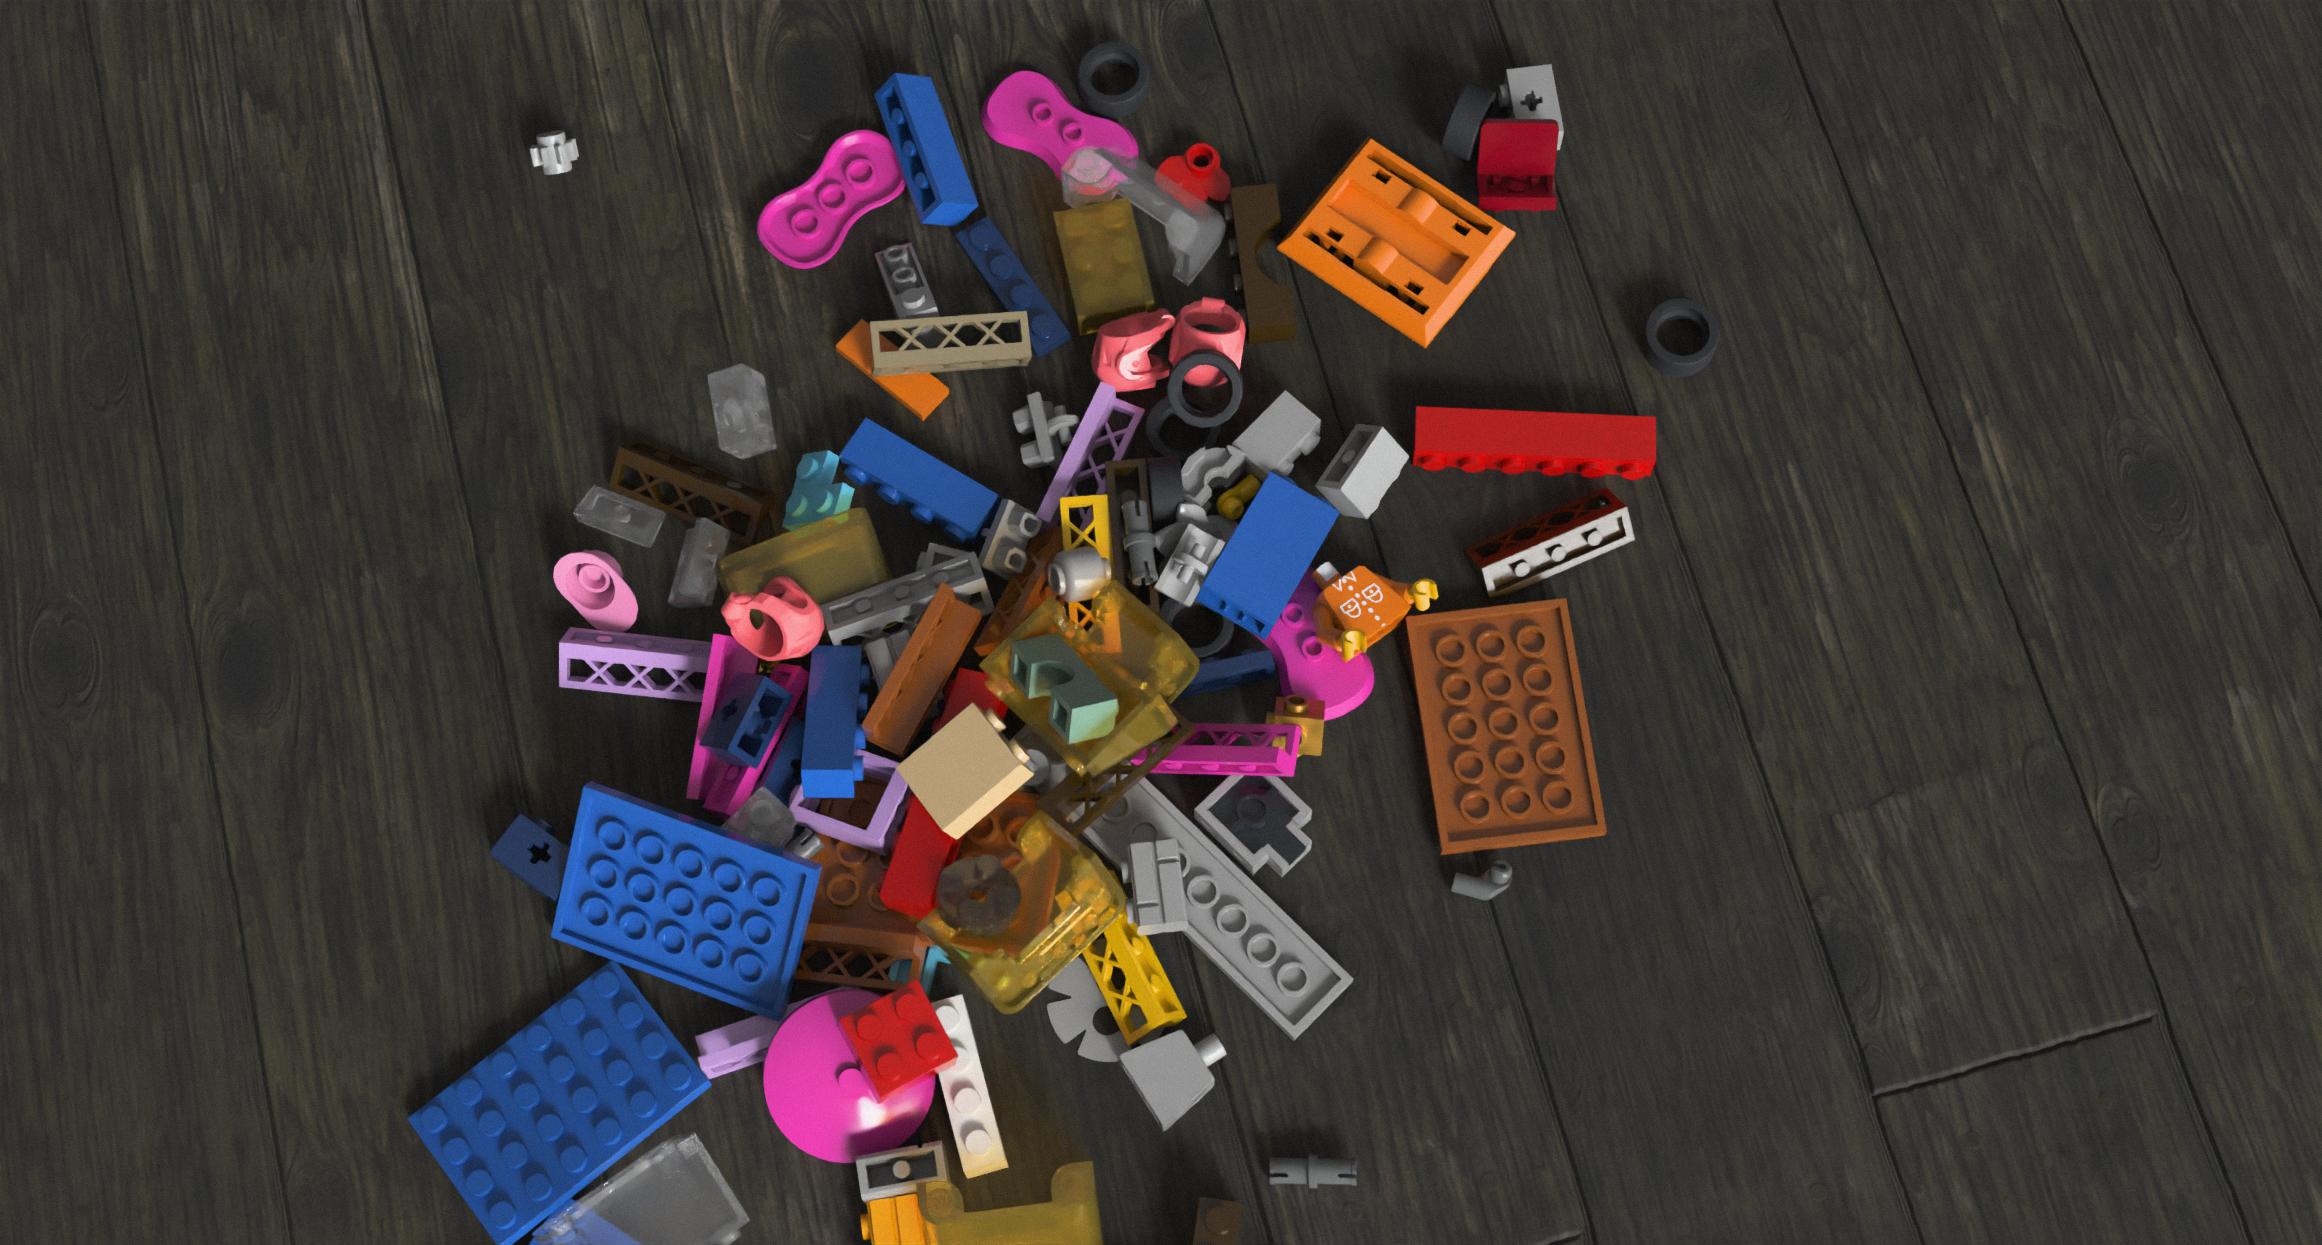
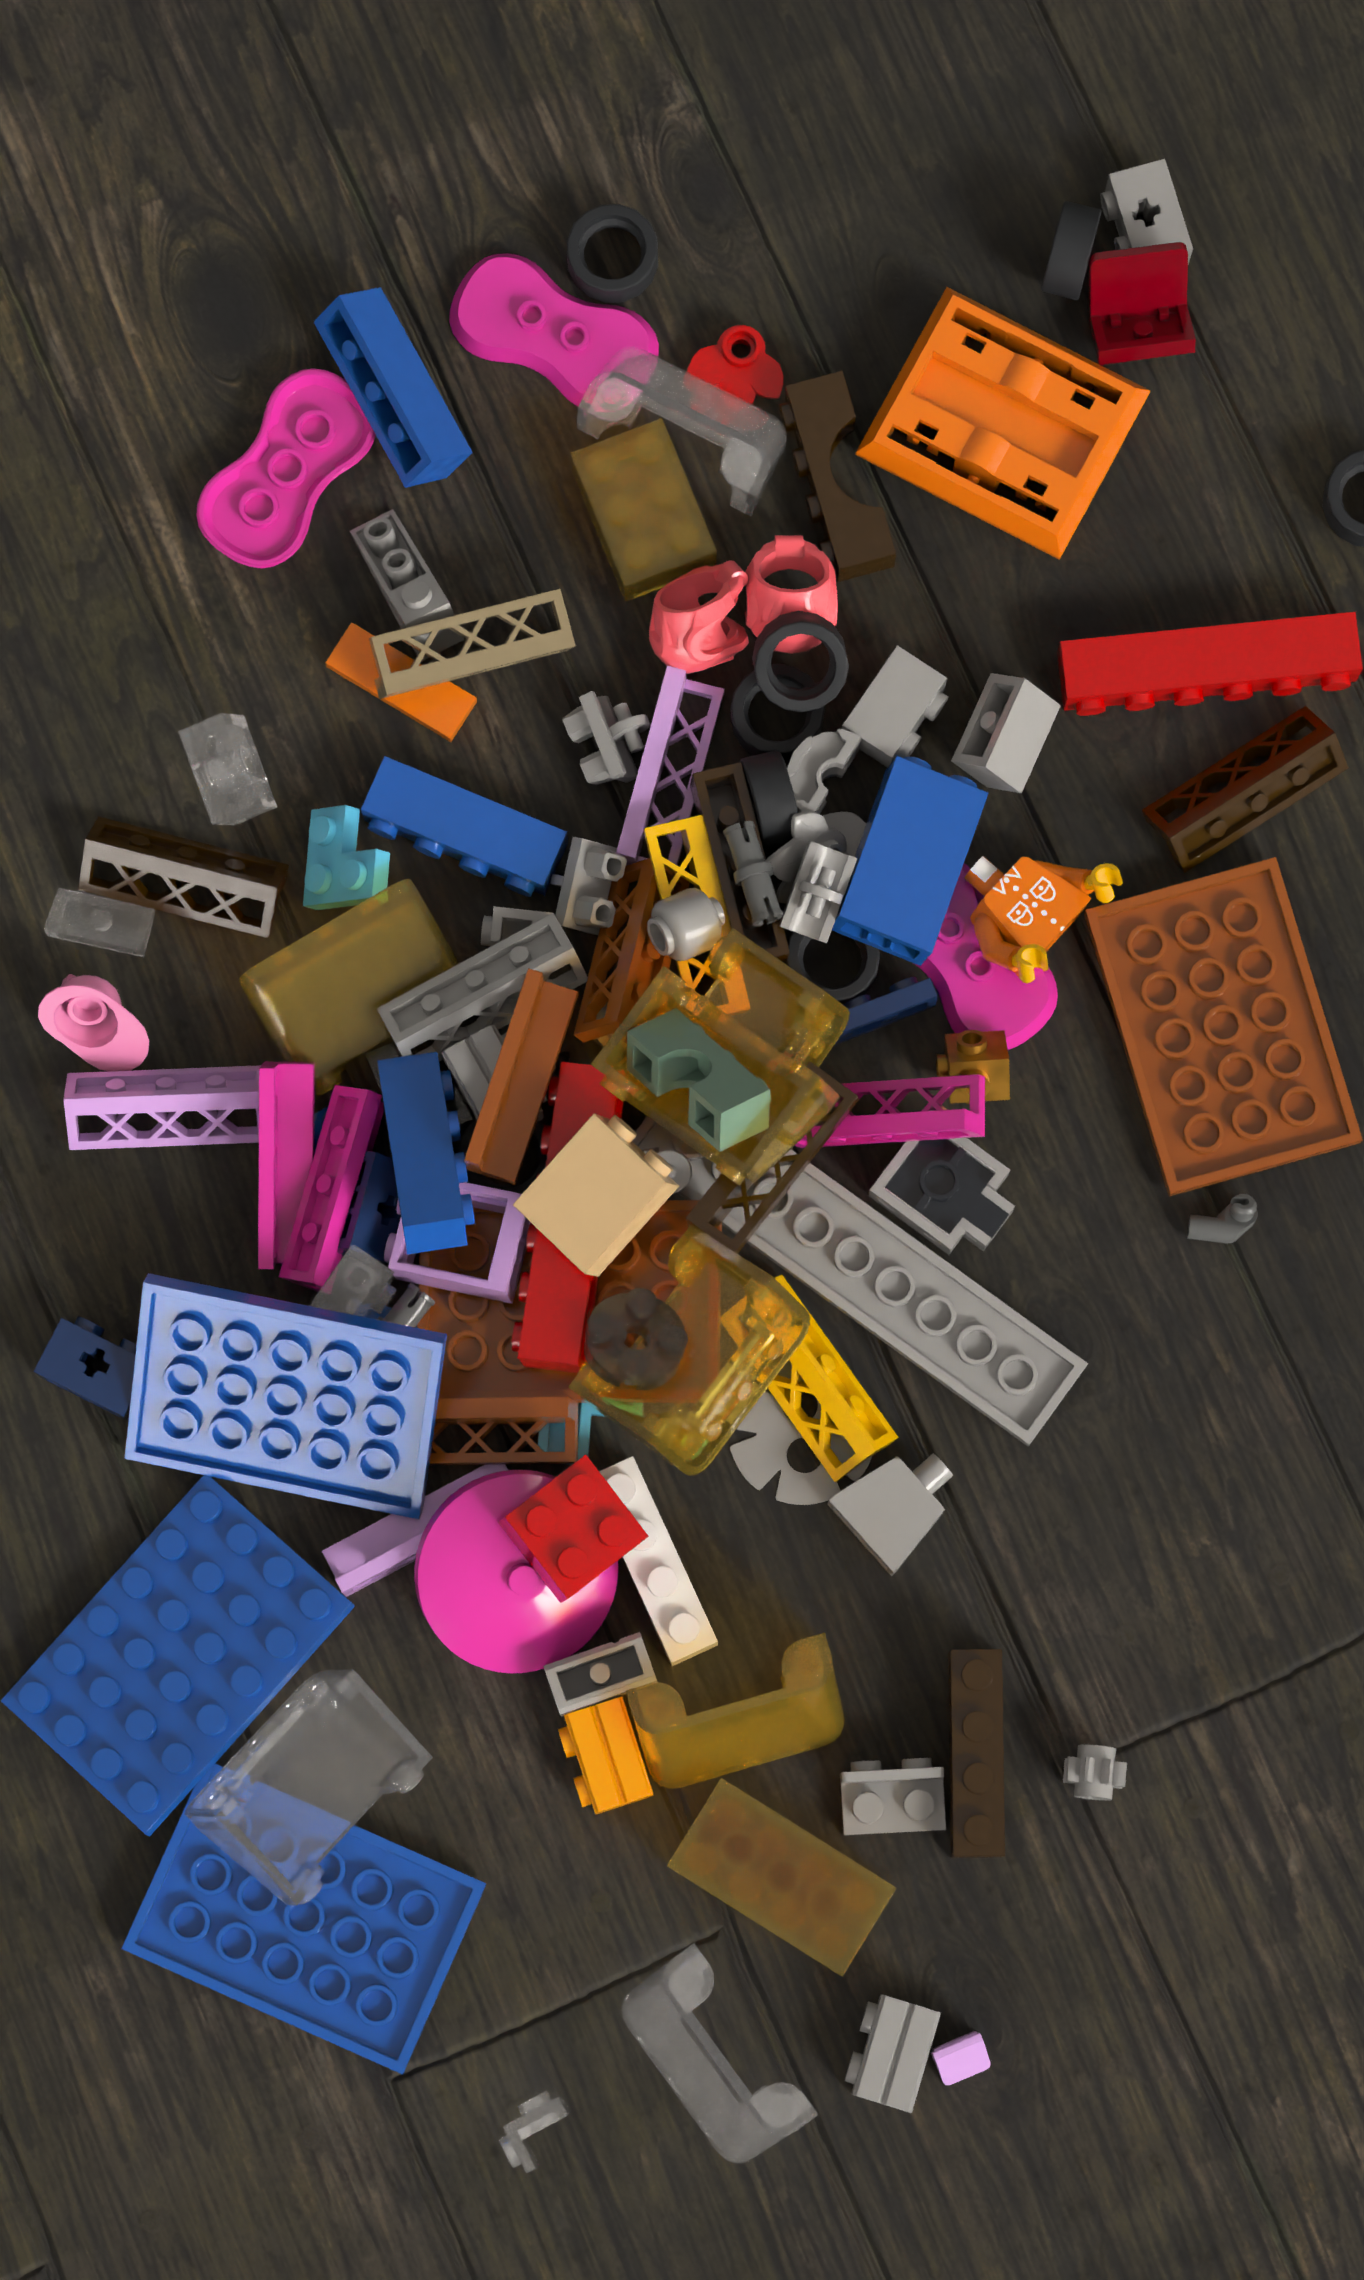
camera: 10 degrees left, 10 degrees up
clear bracket [668,517,731,609] -> none
dark blue brick [699,672,794,769] -> none
coral helmet [721,576,825,661] -> none
dark blue plate [955,216,1070,359] -> none
light grey brick [1120,839,1188,936] -> none
yellow arm [1216,474,1262,520] -> none
dark grey pin [1270,1154,1357,1189] -> none

